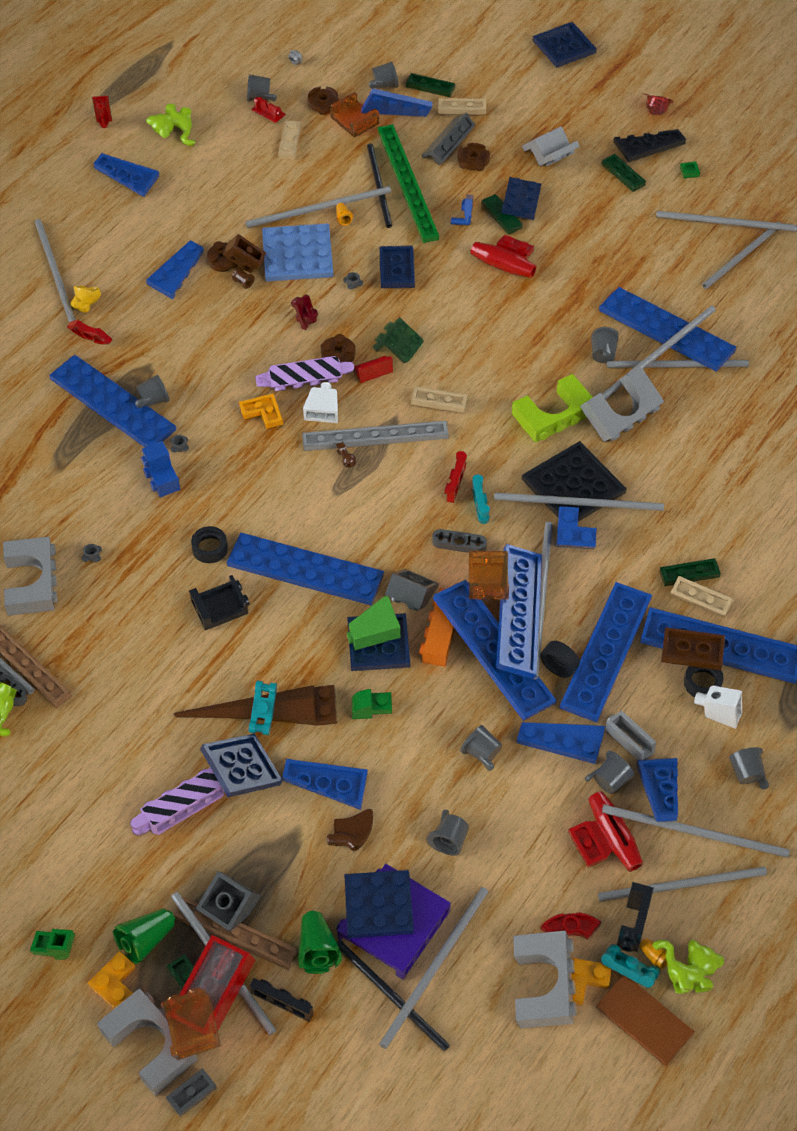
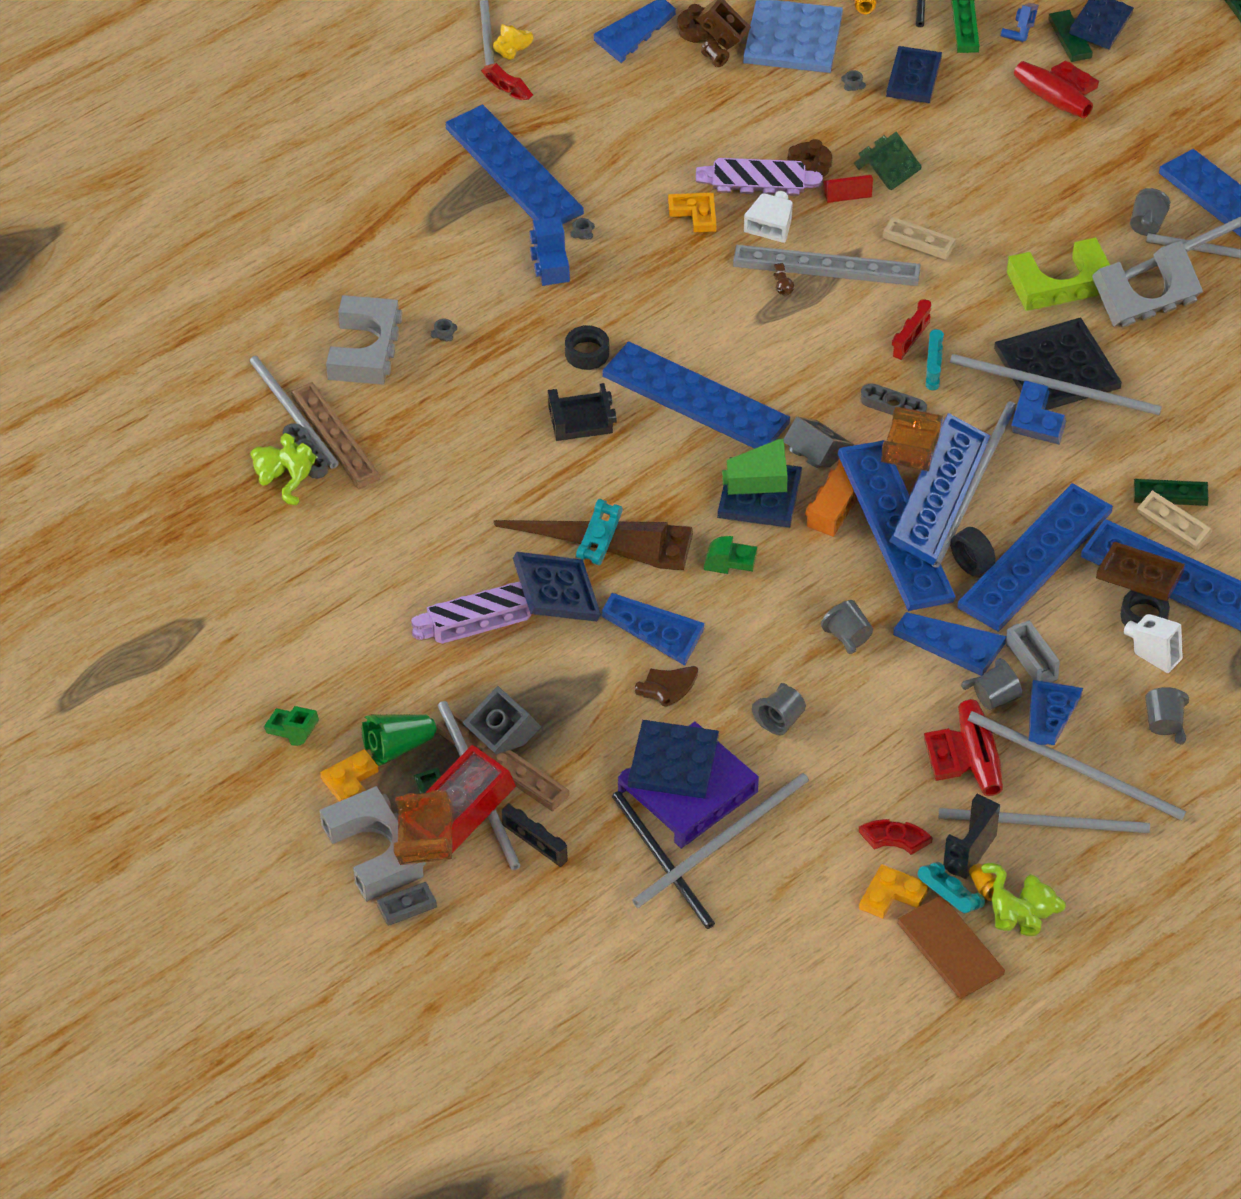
camera: 15 degrees right, 5 degrees down
dark grey hat [135,374,170,408] -> none
dark red hips [291,294,319,330] -> none
green cone [298,910,342,974] -> none
light grey arch [514,931,577,1028] -> none

